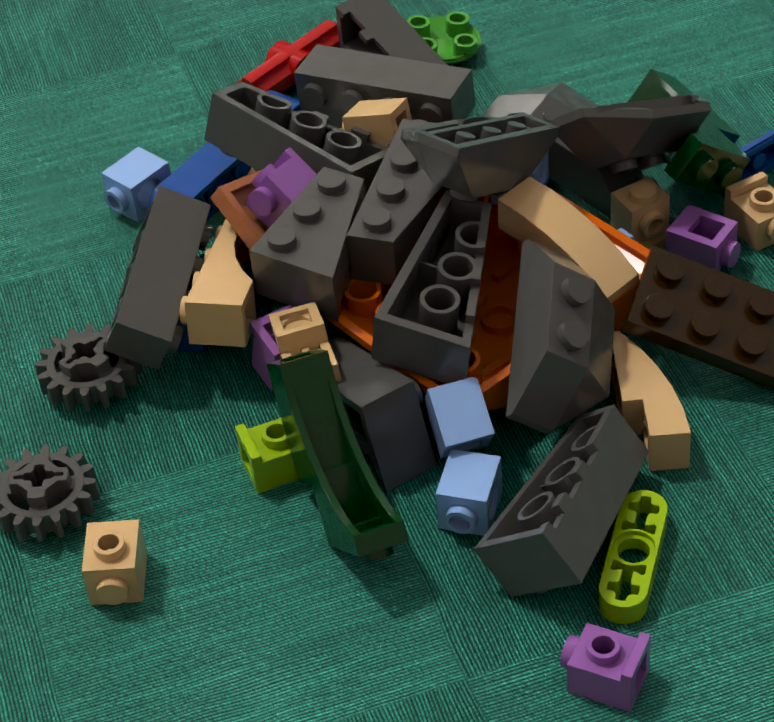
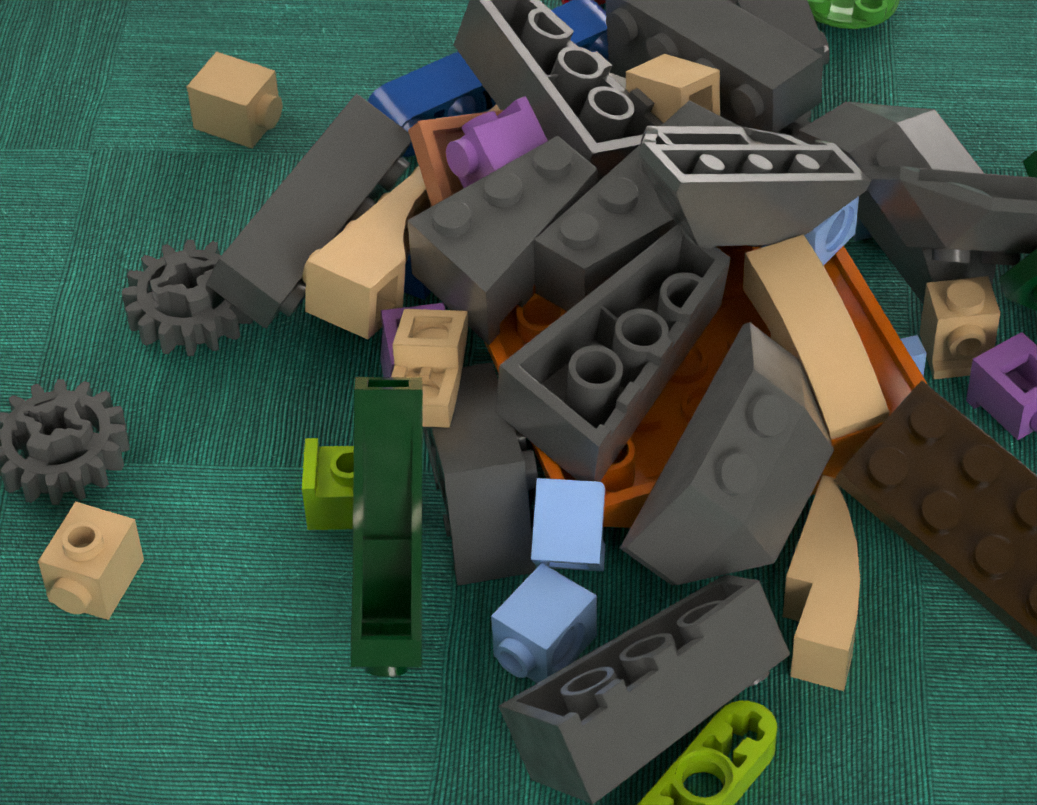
camera: 20 degrees right, 5 degrees up
light blue brick [101,147,171,223] -> none
none -> tan brick [187,52,282,148]

